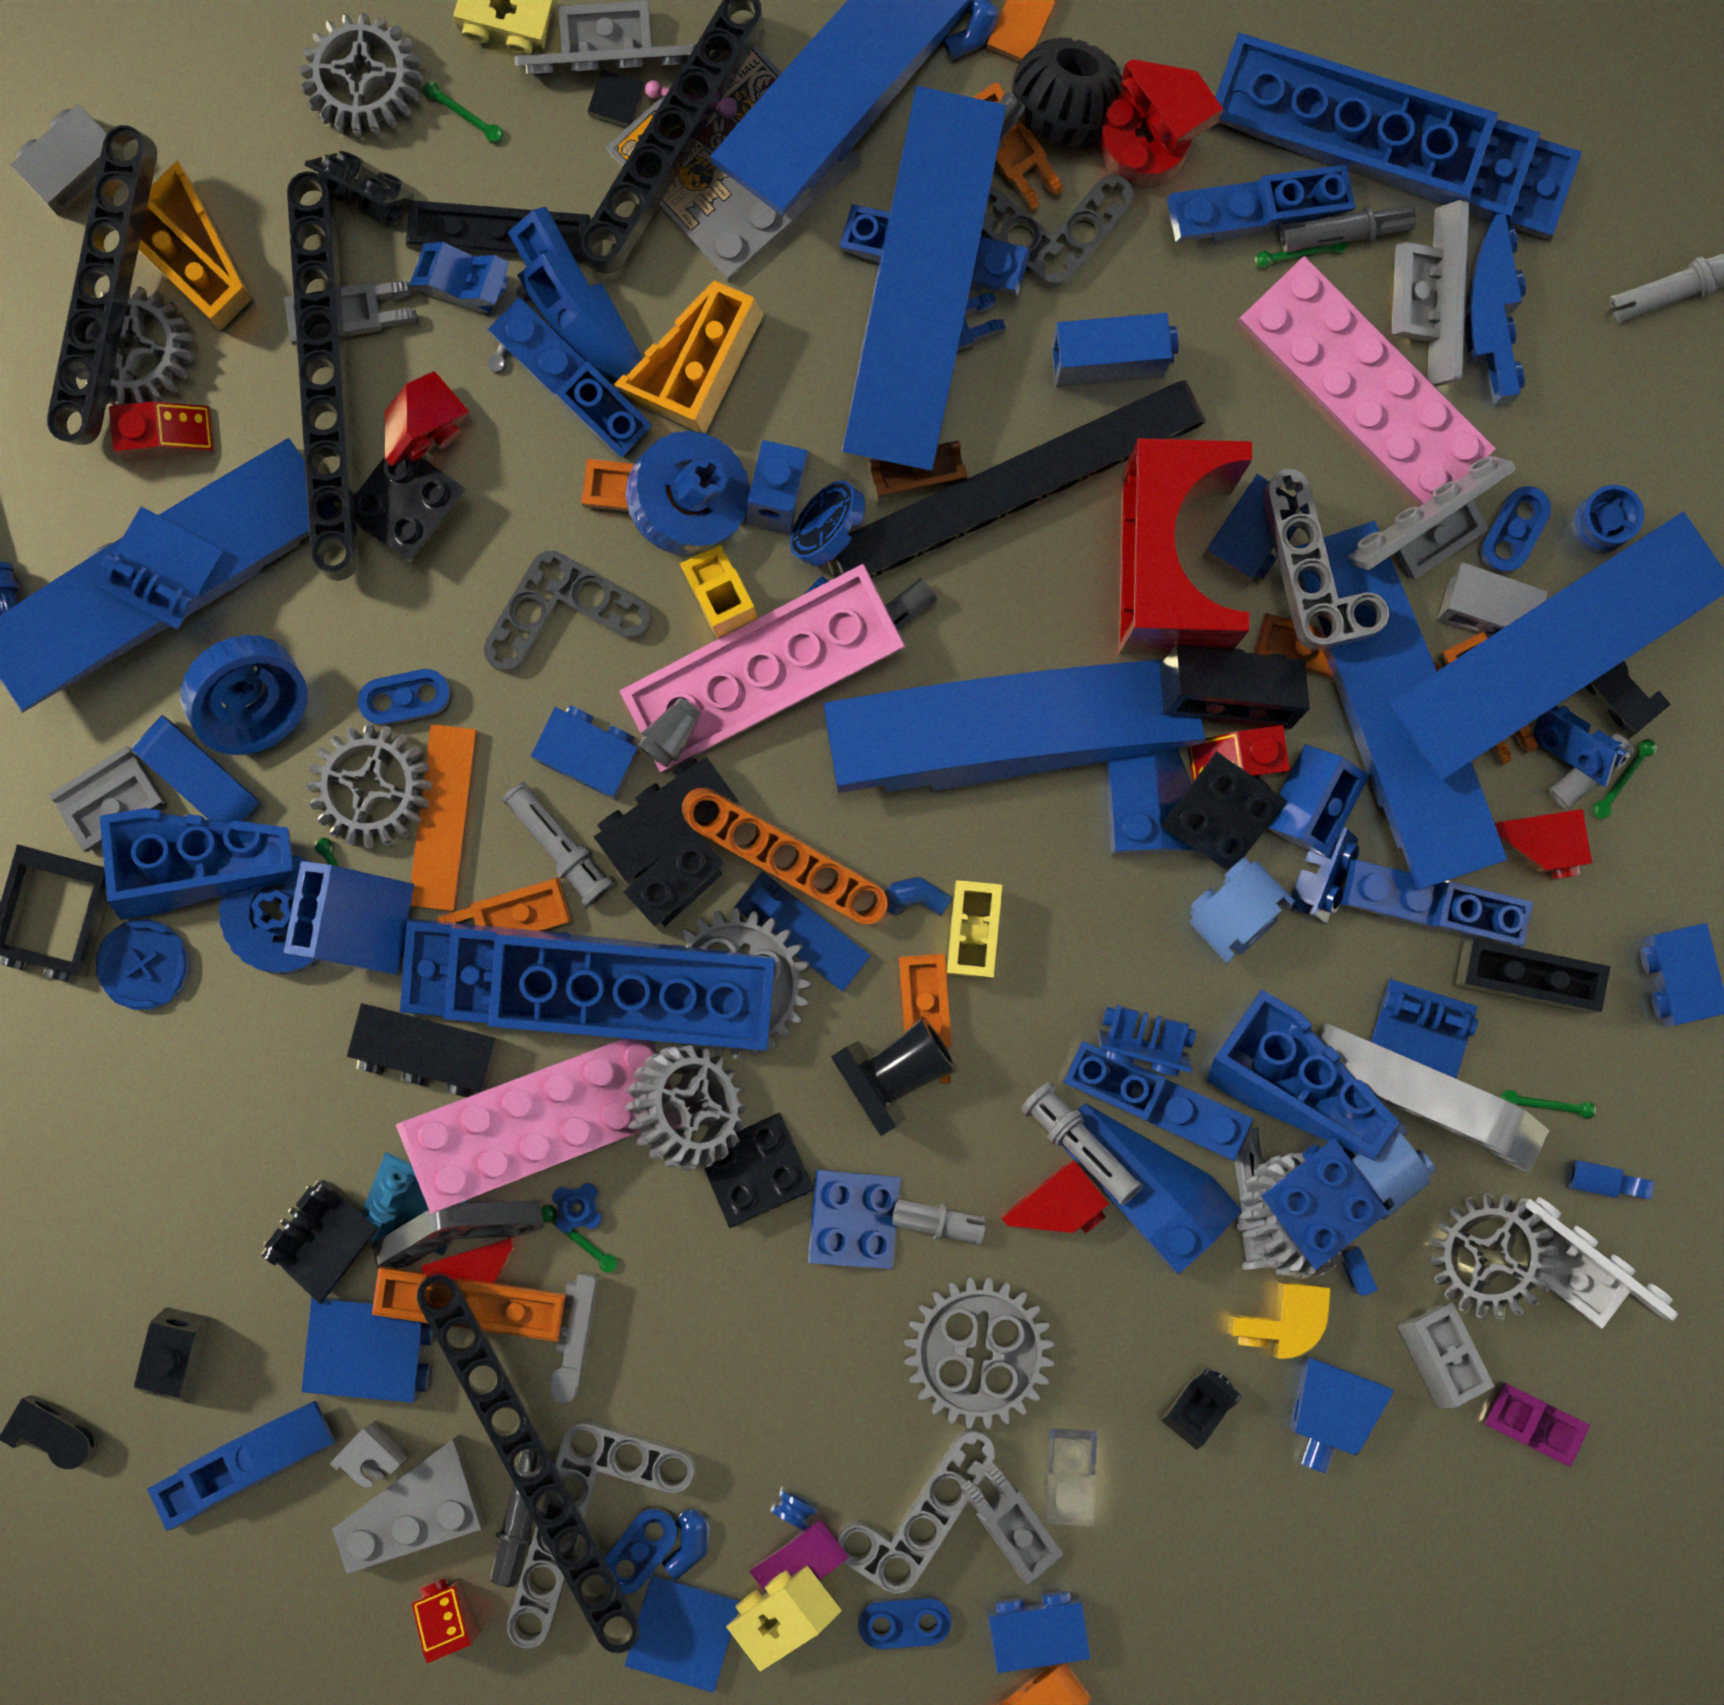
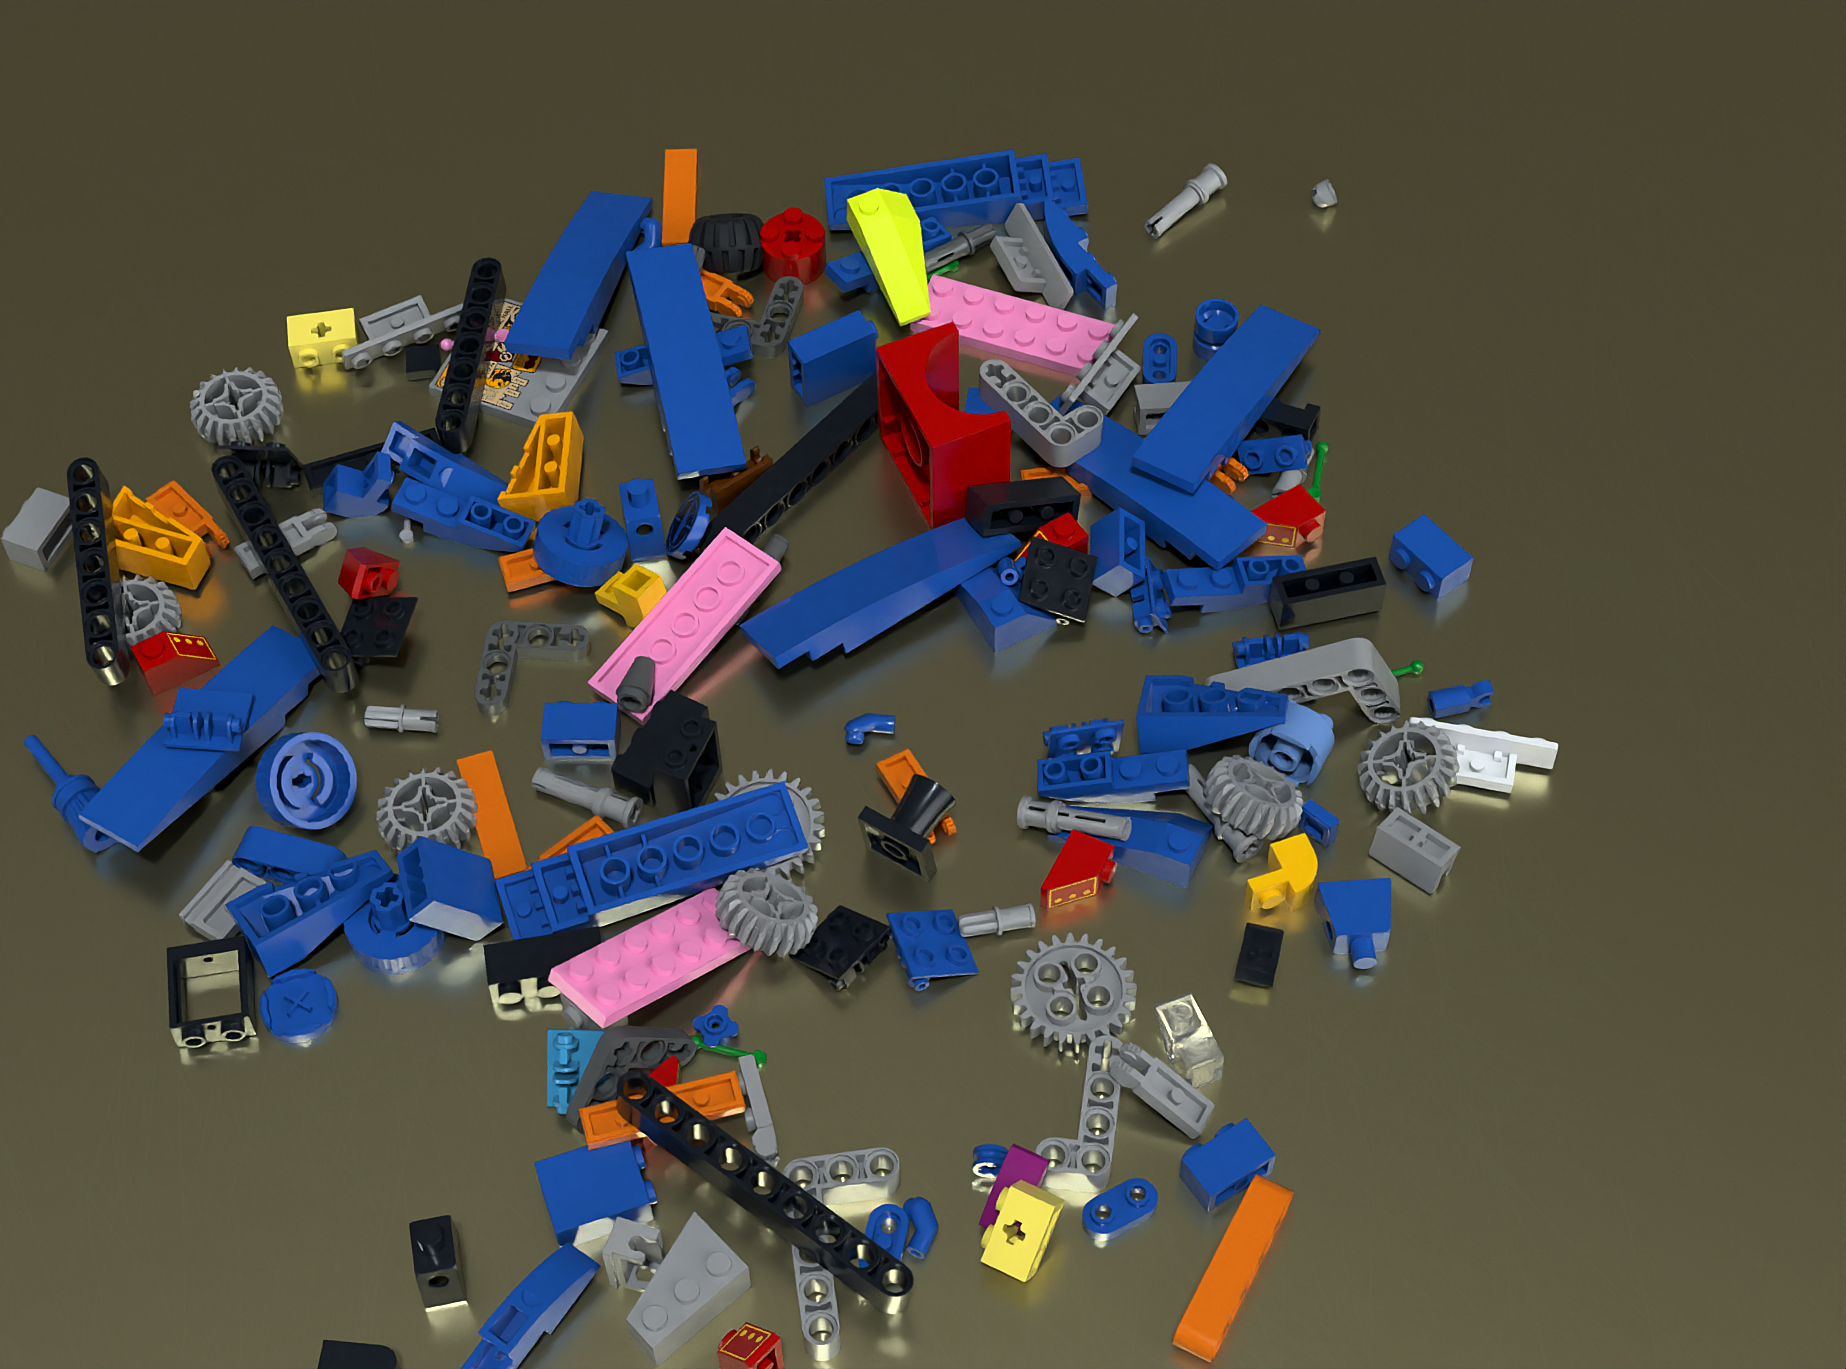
camera: 20 degrees left, 30 degrees down
black hinge [261,1180,378,1304] -> none
blue plate [358,669,451,726] -> none
green hinge [422,81,503,144] -> none
dark grey axle [490,1449,551,1587] -> none
blue tile [624,1573,741,1693] -> none
orange beam [682,788,888,925] -> none
blue hinge [734,871,871,992] -> none
light yellow brick [946,880,1002,980] -> none
red slope [1121,59,1223,152] -> none
medium blue brick [1189,857,1295,964] -> none
blue hinge [1261,1138,1388,1270] -> none
magenta slope [1485,1382,1591,1467] -> none
none -> orange hinge [145,480,231,558]
none -> light grey axle [364,704,439,733]
none -> neon yellow wedge [846,188,931,327]
none -> blue arm [997,557,1026,585]

